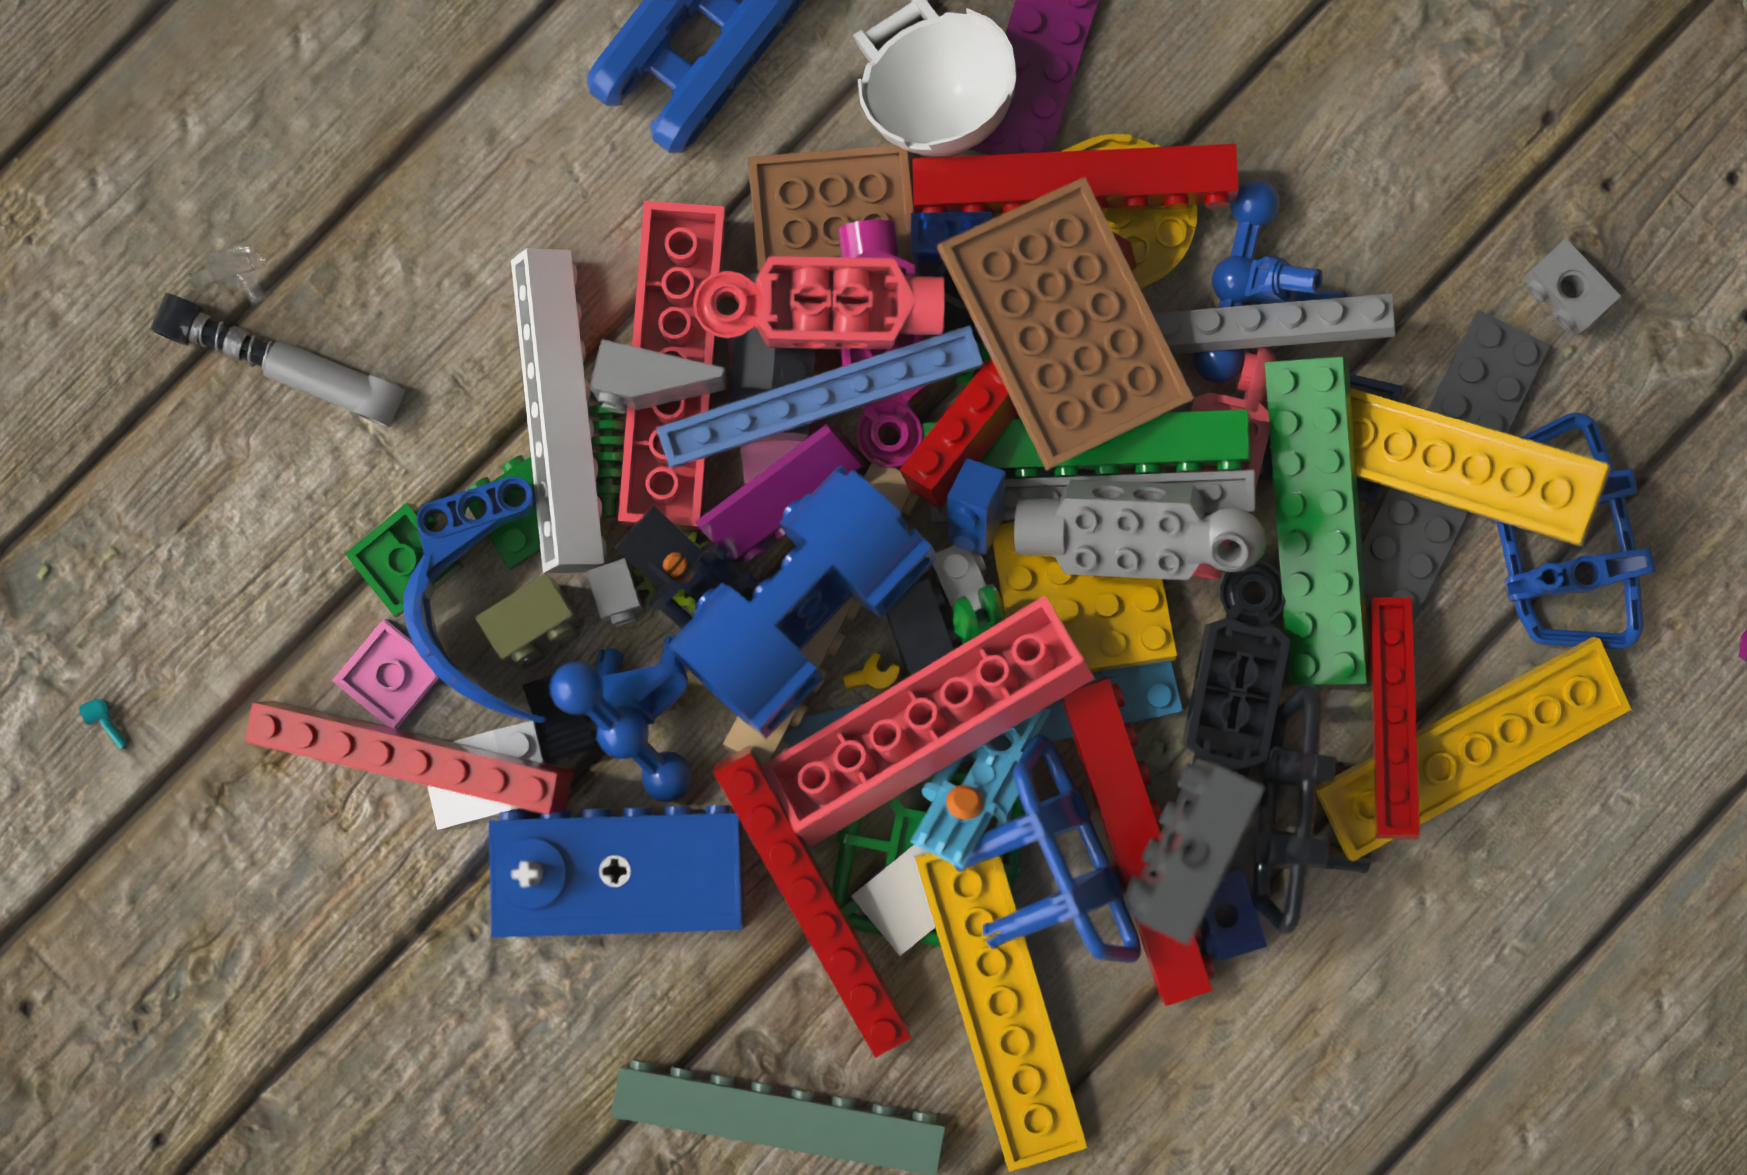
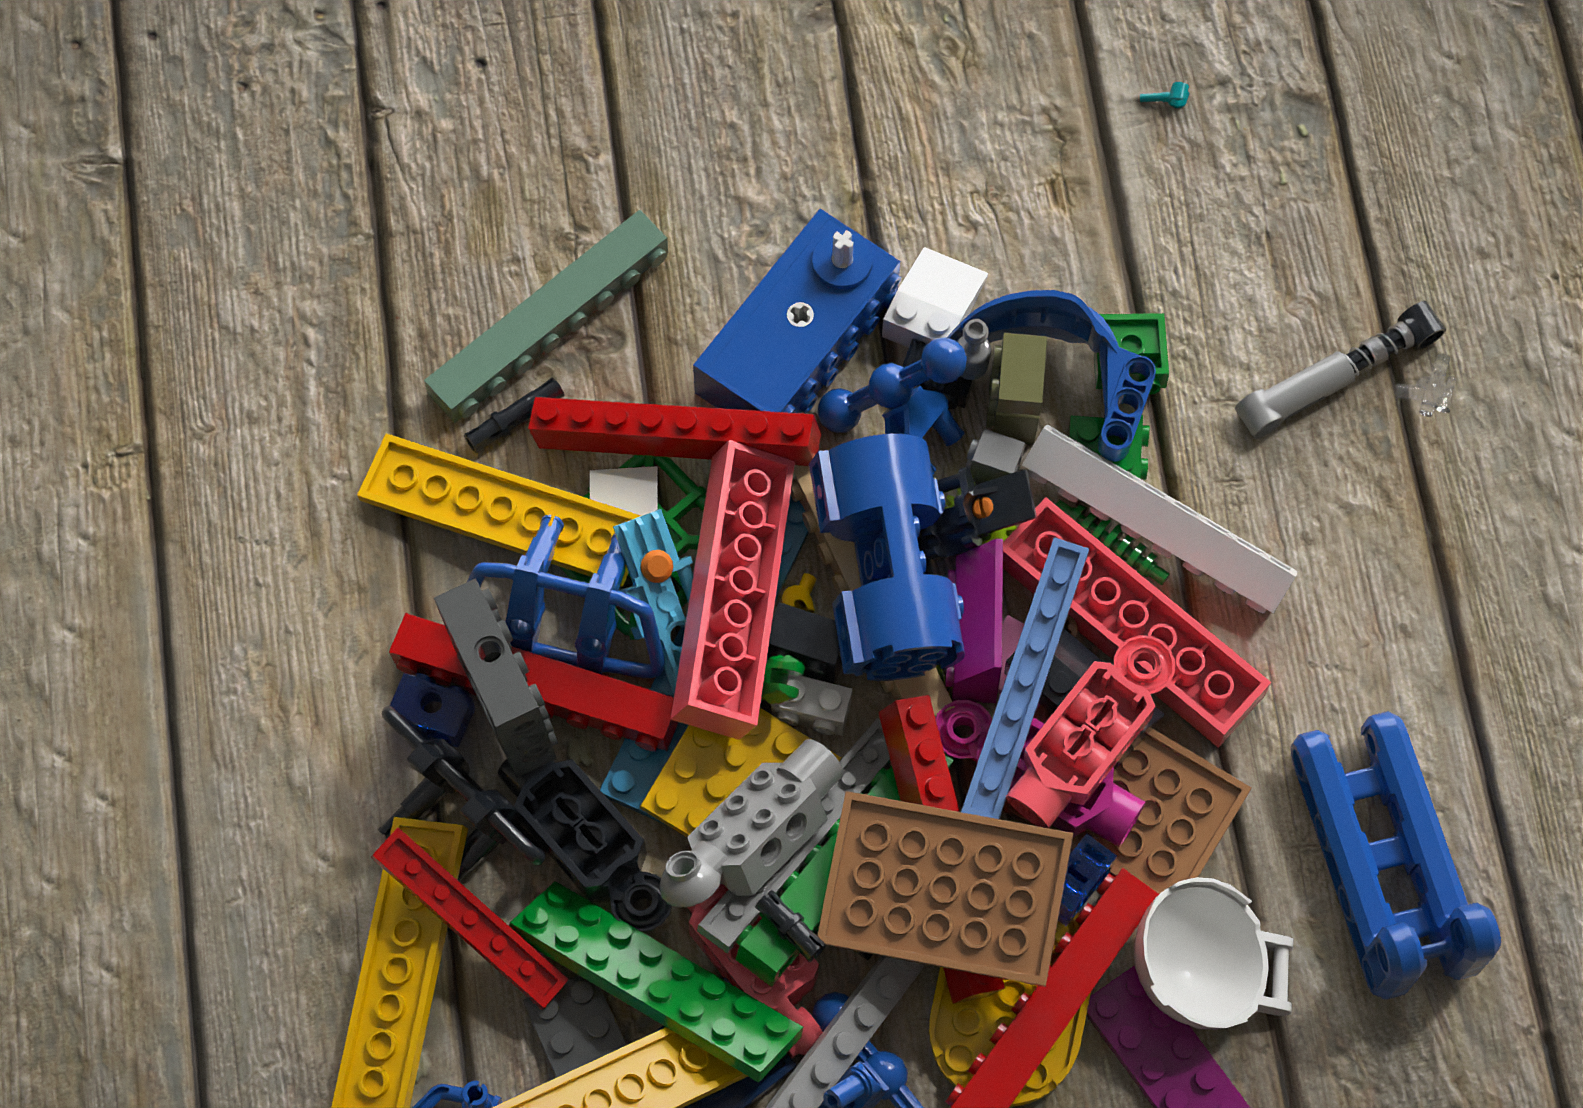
camera: 130 degrees right, 15 degrees down
brick [245,701,574,815] -> none
bright pink tile [332,618,440,729] -> none
light grey slope [590,339,728,413] -> none
blue brick [947,458,1005,555] -> none
none -> black pin [464,377,565,453]
none -> black pin [755,890,826,962]
none -> light grey piece [957,319,991,380]

